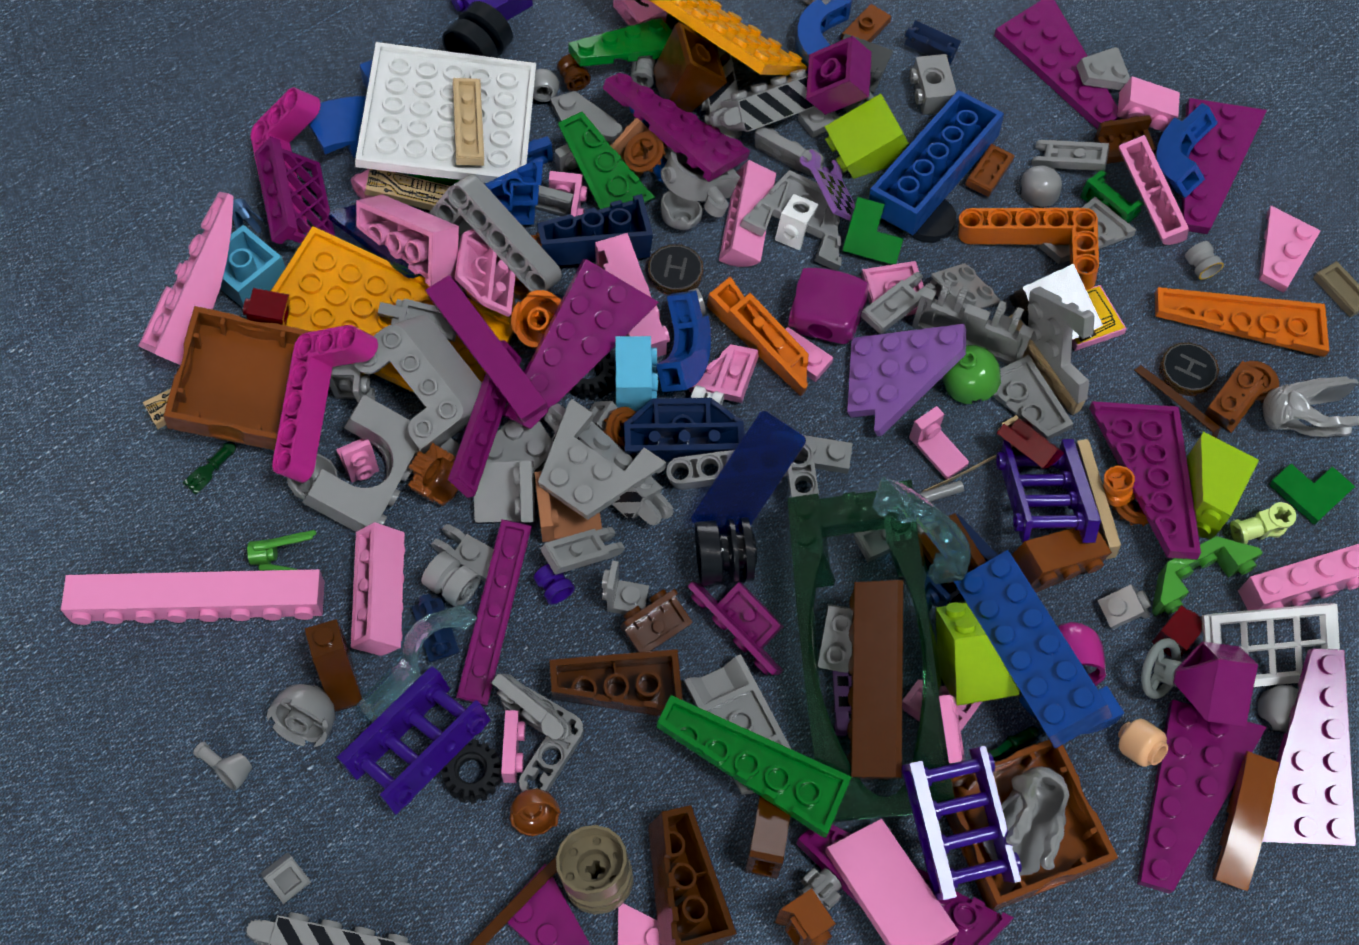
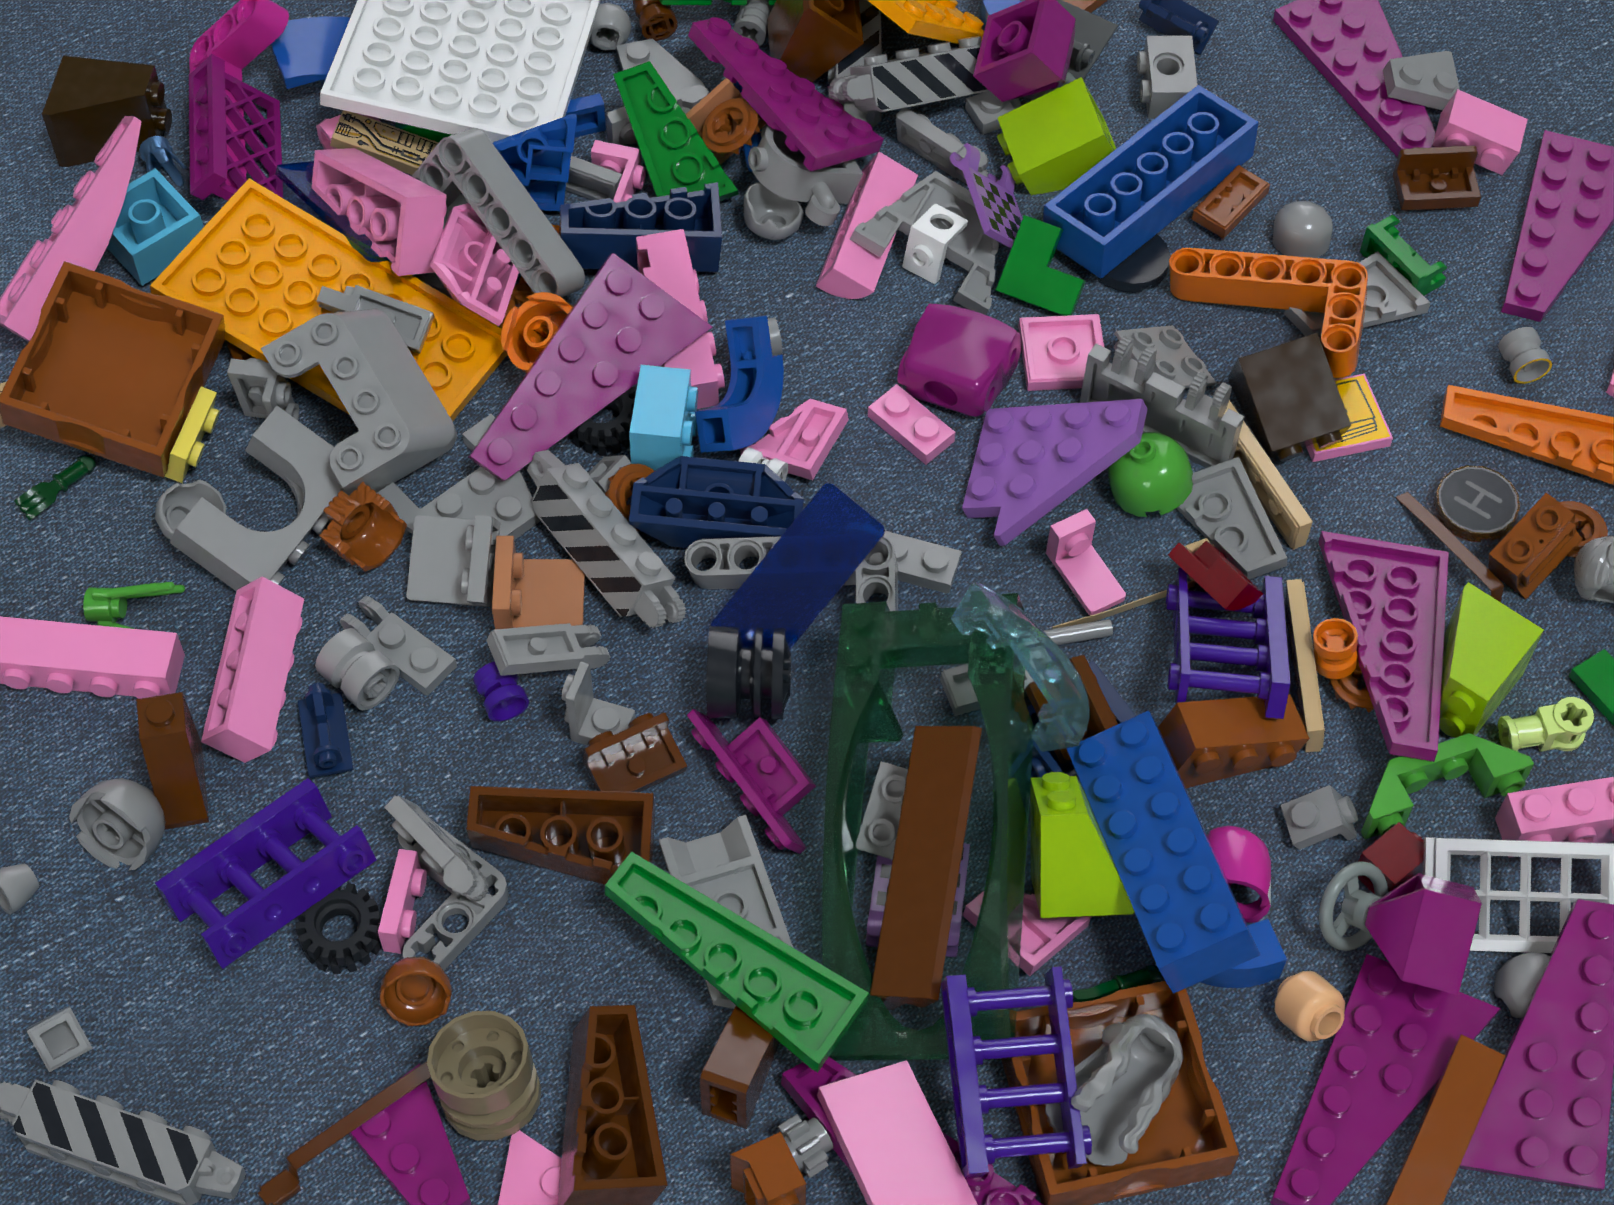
camera: 10 degrees right, 5 degrees down
dark red brick [243,288,291,326] -> none
dark pink beam [272,325,378,483] -> none
bright pink bracket [336,438,379,483] -> none
clear light blue piece [357,604,477,722] -> none
magenta tile [425,275,548,423] -> none
magenta tile [448,340,522,498] -> none
tan tile [453,78,484,166] -> none
magenta tile [456,519,532,707] -> none
light grey wing [538,399,666,520] -> none
black tile [648,245,703,295] -> none
orange wedge [707,277,809,396] -> none
light grey hinge [861,272,935,334] -> none
bright pink tile [939,694,965,763] -> none
light grey wing [1028,286,1095,404] -> none
light grey hinge [1032,140,1109,171] -> none
bright pink brick [1119,135,1189,245] -> none
blue arch [1157,103,1218,198] -> none
none -> dark brown slope [42,56,172,167]

